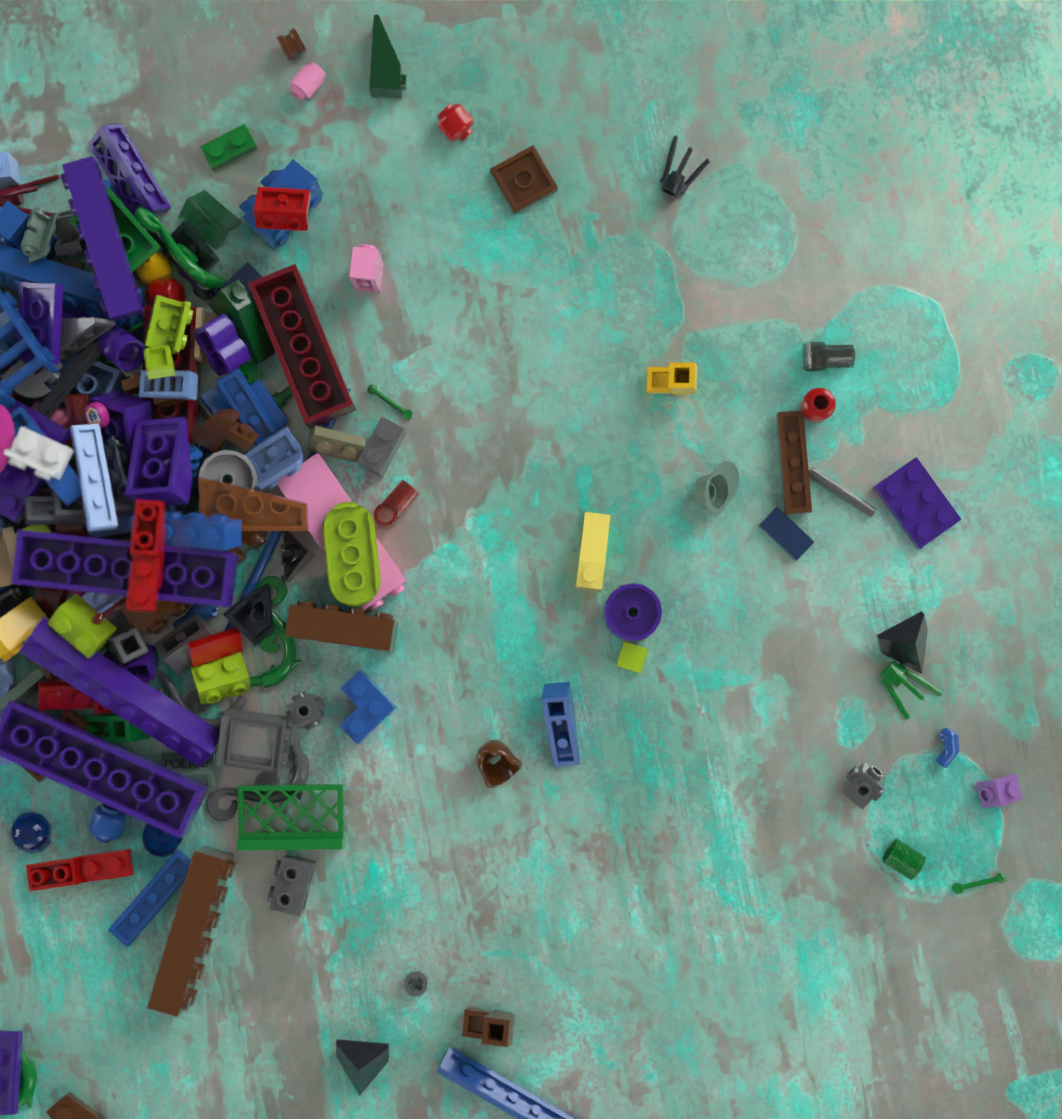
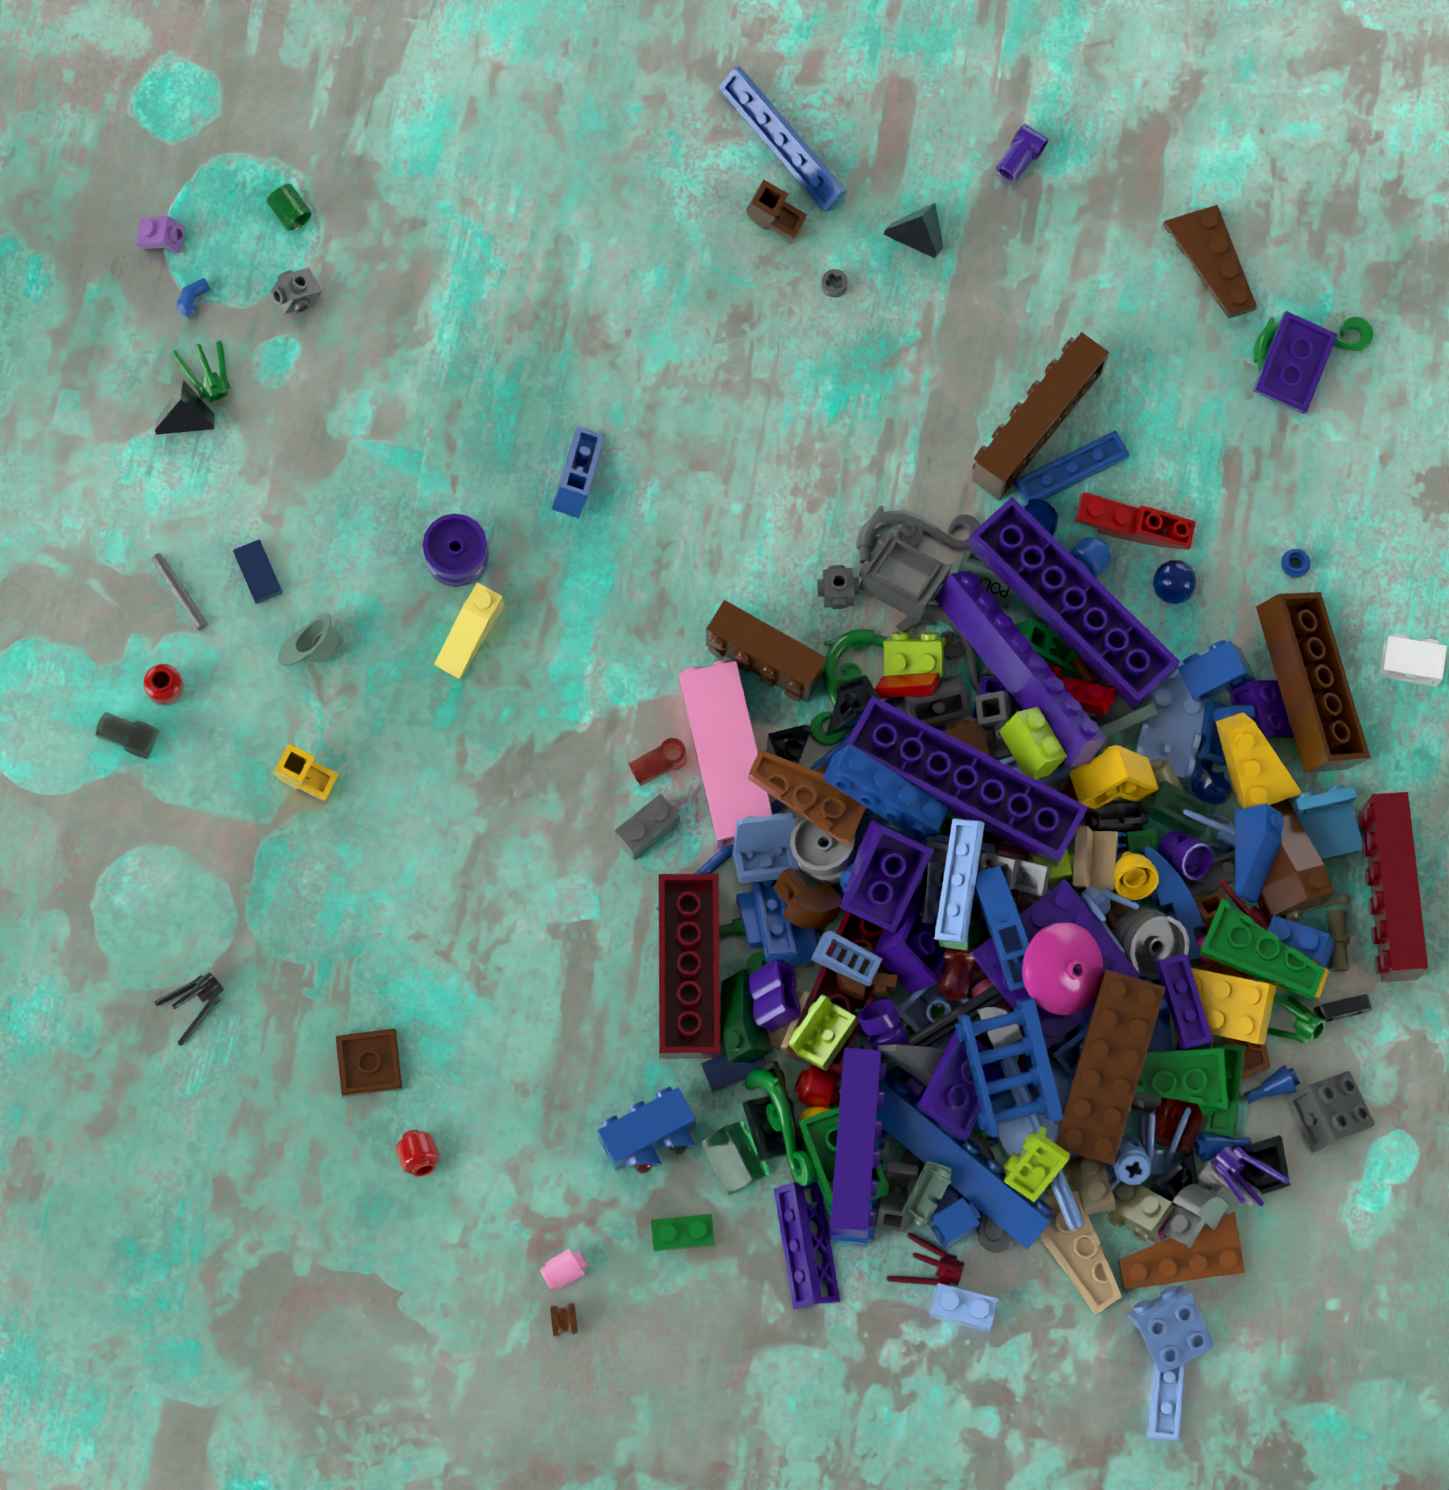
camera: 160 degrees left, 10 degrees down
white bracket [4,426,74,481] -> none
dark pink tile [84,402,110,429] -> none
clear red hinge [91,597,128,625] -> none
red slope [126,500,165,613] -> none
lime tile [143,345,175,380] -> none
green fence [237,784,345,851] -> none
red bracket [254,187,311,231] -> none
dark grey brick [267,855,316,917] -> none
olive bracket [307,426,366,463] -> none
lime tile [322,502,381,607] -> none
blue brick [339,670,398,745] -> none
bright pink brick [349,244,383,293] -> none
green hinge [367,384,413,420] -> none
dark green slope [369,15,407,99] -> none
reddish brown hair [476,740,522,788] -> none
lime tile [616,641,648,674] -> none
reddish brown plate [776,410,812,515] -> none
dark purple plate [873,457,962,549] -> none
green hinge [952,873,1006,894] -> none

